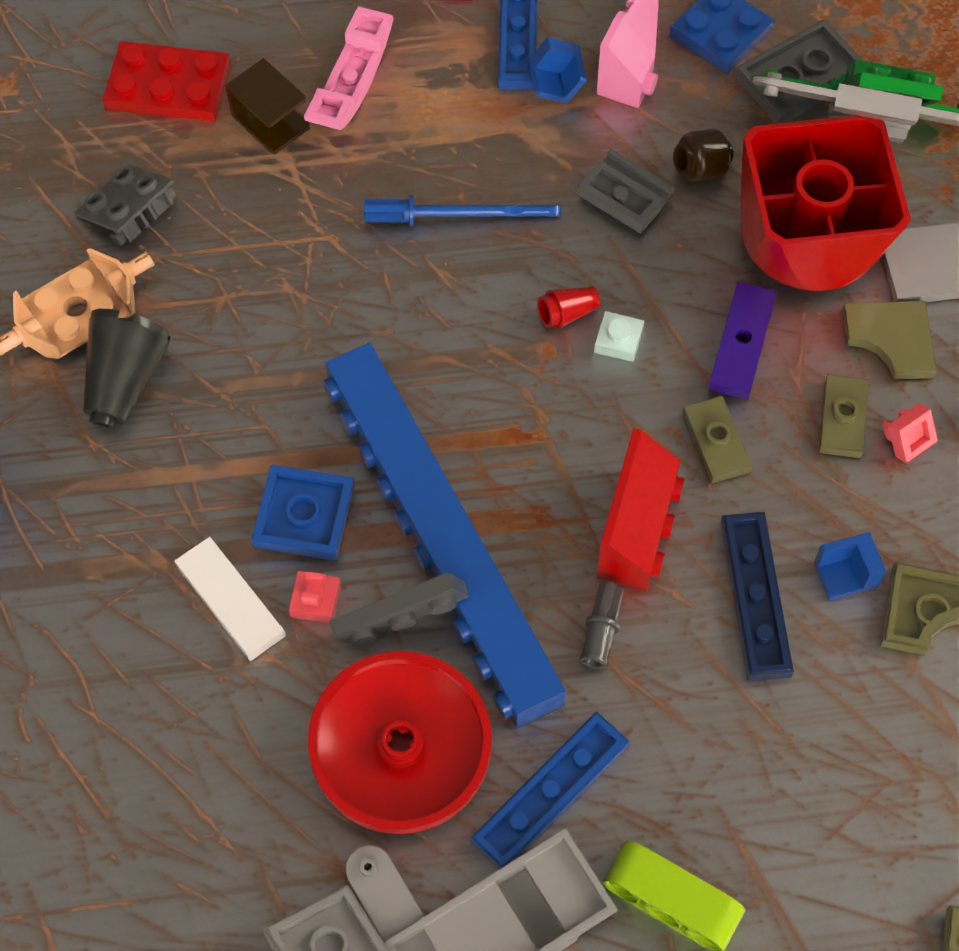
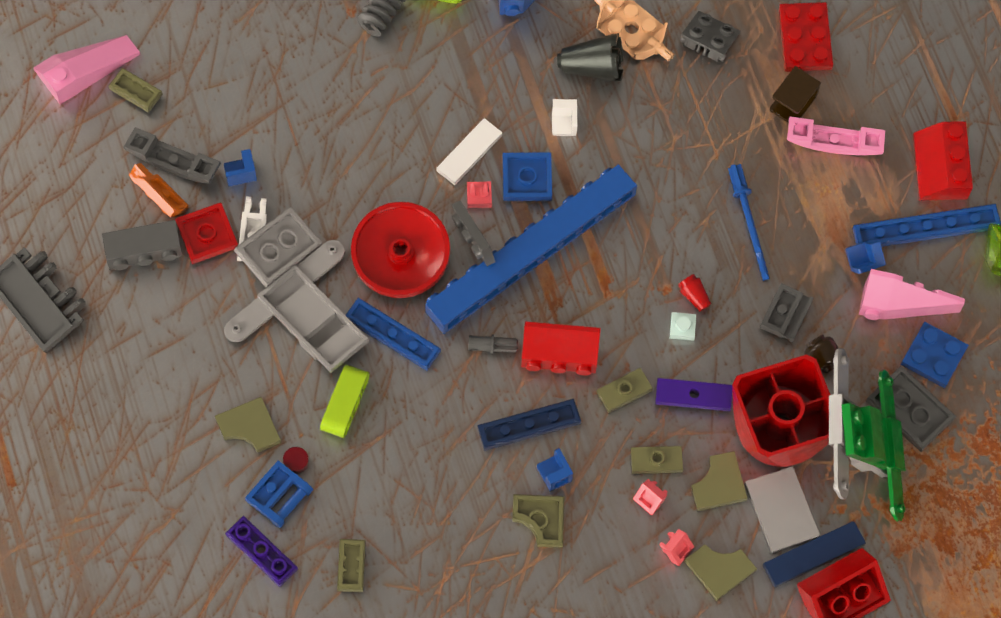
camera: 75 degrees right, 5 degrees up
none -> white panel [552,99,577,136]

